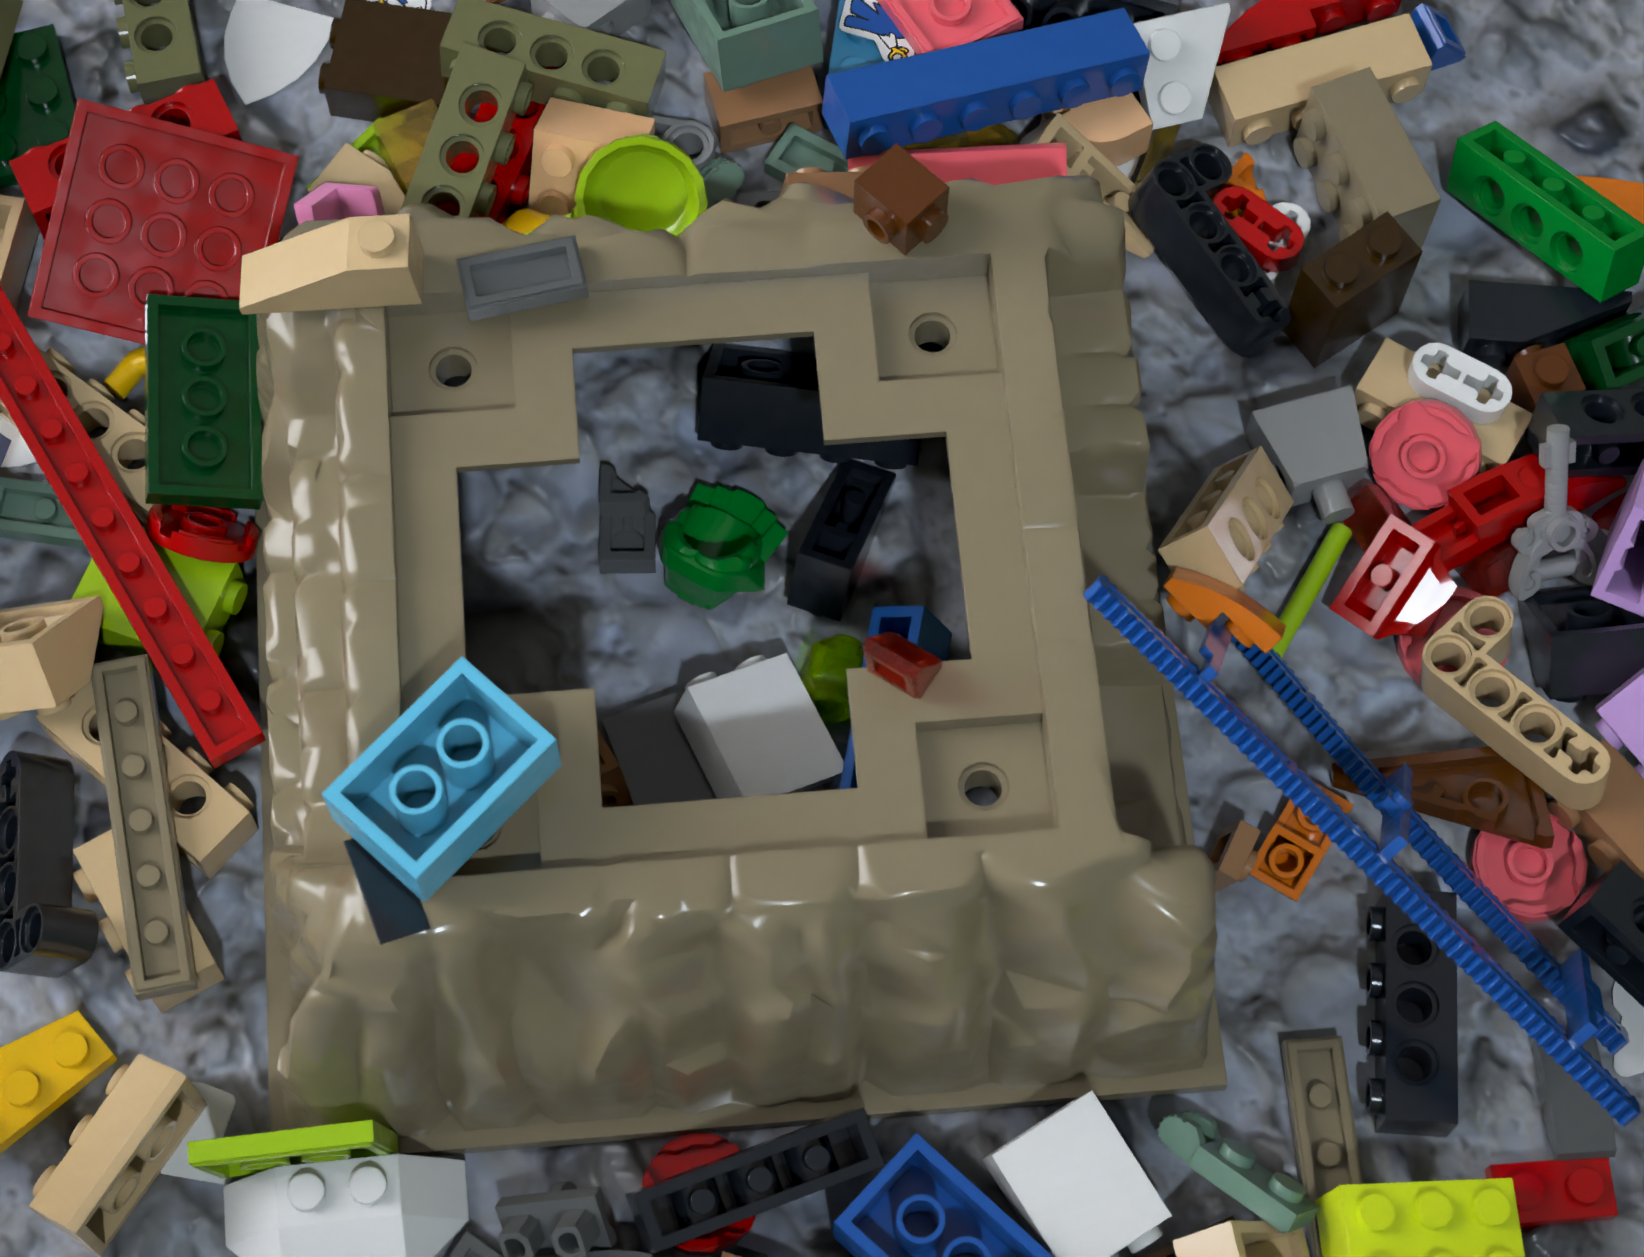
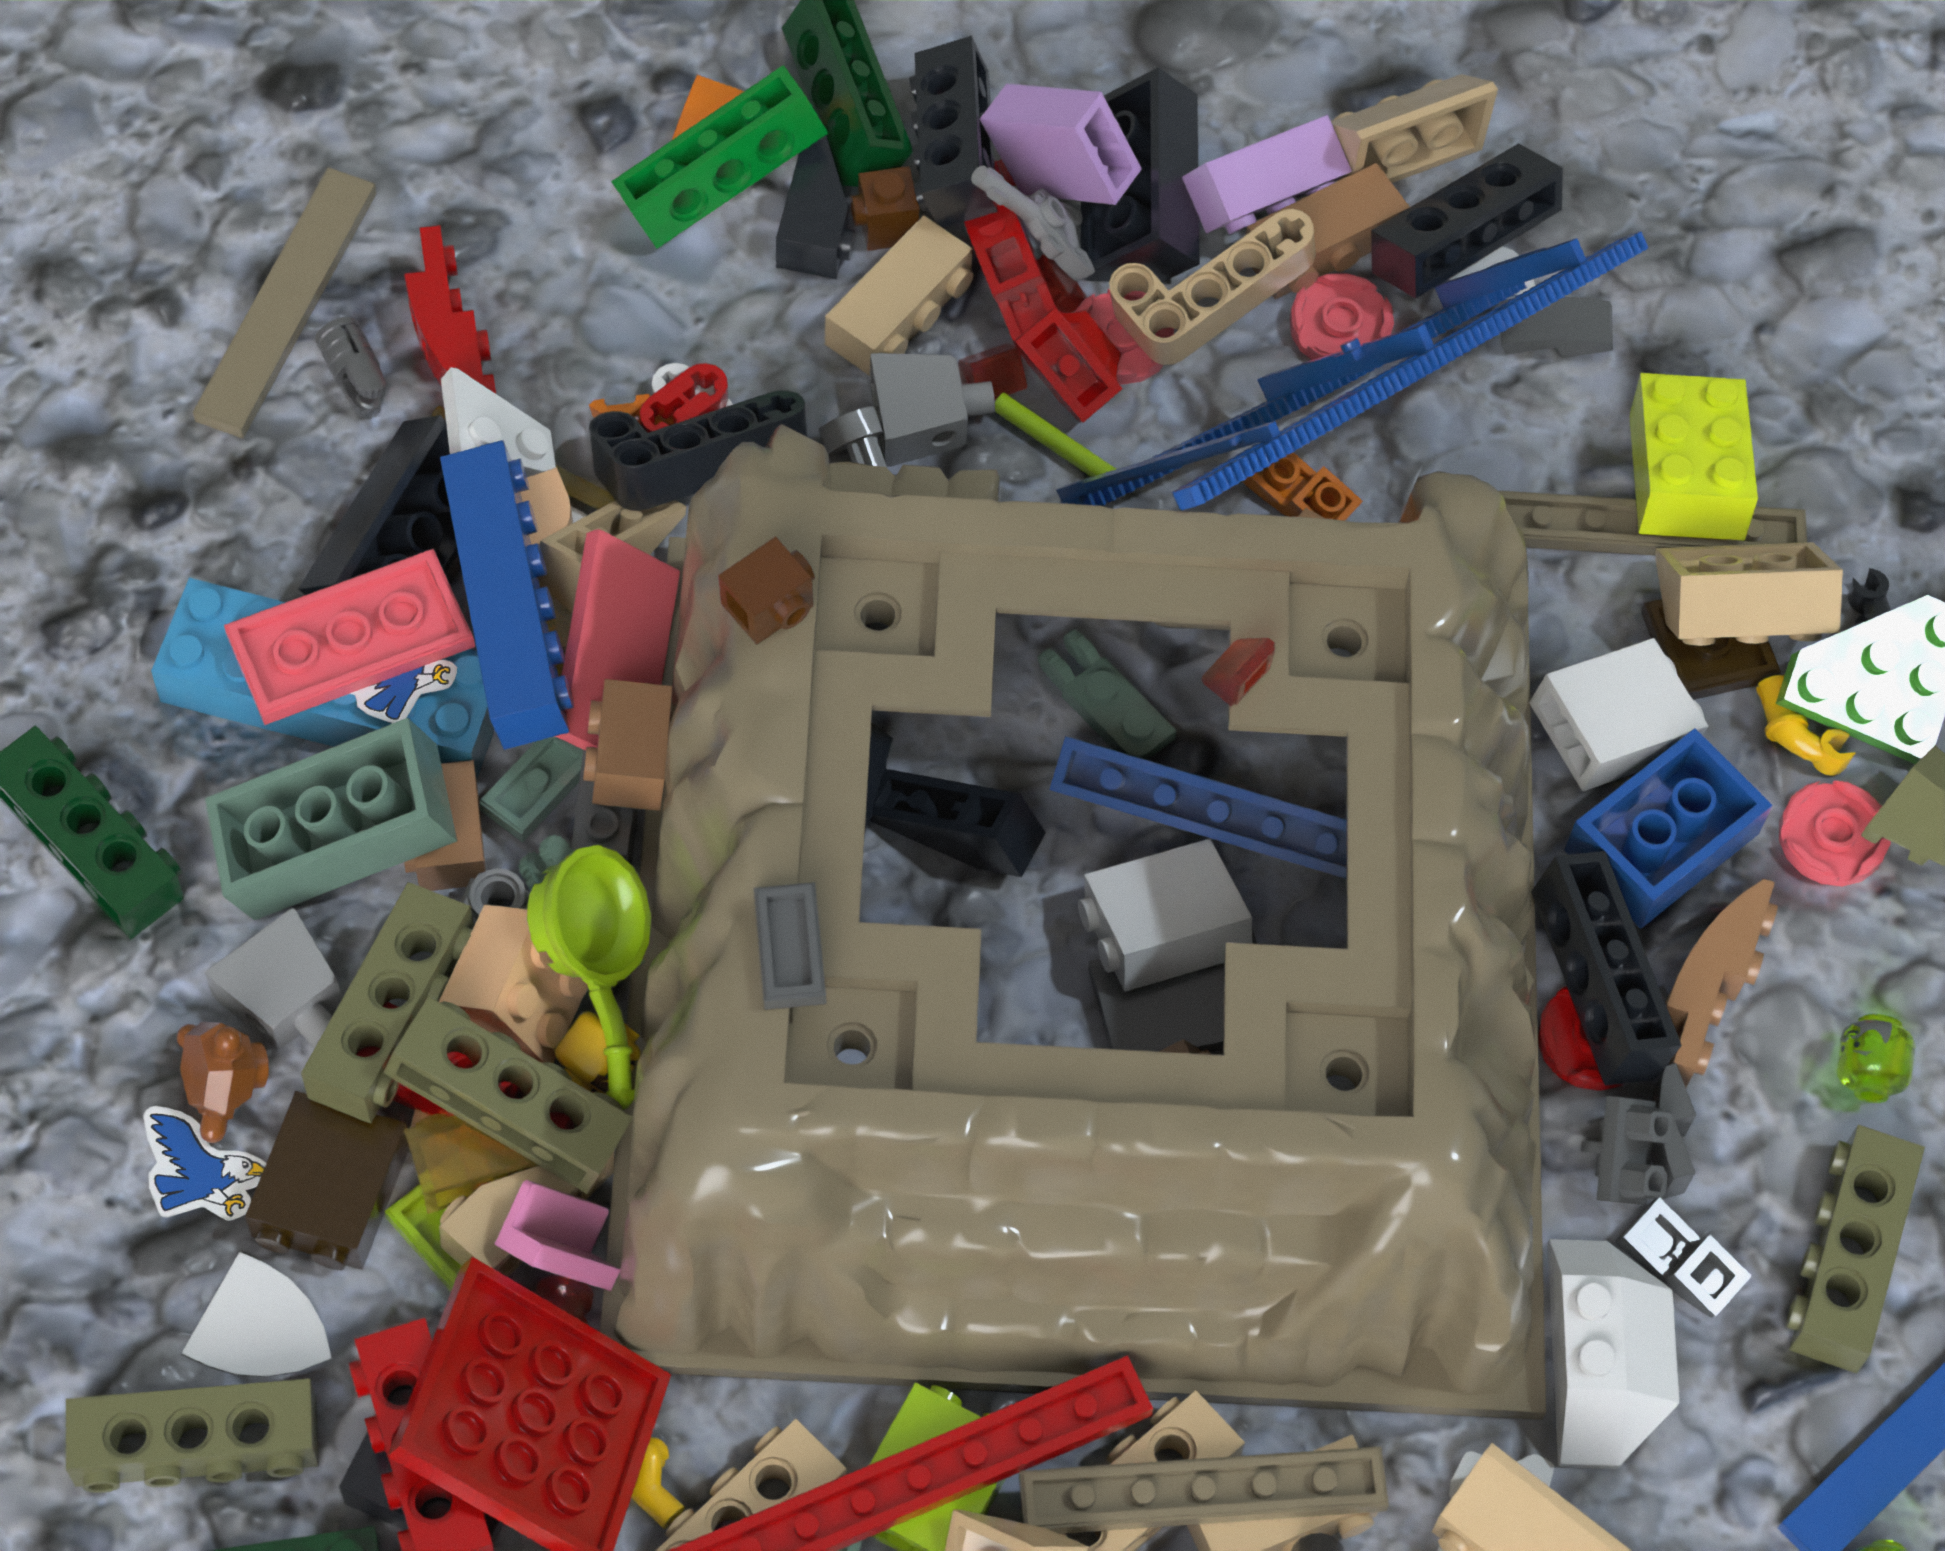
camera: 85 degrees left, 5 degrees down
dark green plate [145,294,263,510] -> none
red tile [145,504,261,563] -> none
lime tile [187,1120,399,1179] -> none
tan slope [239,214,424,315] -> none
medium azure brick [321,656,562,903] -> none
black sticker [344,838,430,945] -> none
green hair [658,483,788,610] -> none
clear neon green head [799,634,865,722] -> none
sand green hinge [1157,1109,1320,1234] -> none
tan brick [1158,446,1294,592] -> none
orange slope [1163,567,1286,654] -> none
tan brick [1208,13,1433,147] -> none
dark brown brick [1282,211,1423,368] -> none
dark tan brick [1293,67,1441,249] -> none
reddish brown wing [1330,746,1555,849] -> none
black brick [1365,890,1458,1138] -> none
coral tile [1369,399,1482,510] -> none
white beam [1407,342,1512,424] -> none
blue slope [1411,3,1466,71] -> none
red plate [1485,1158,1618,1227] -> none
none -> light grey piece [818,406,887,468]

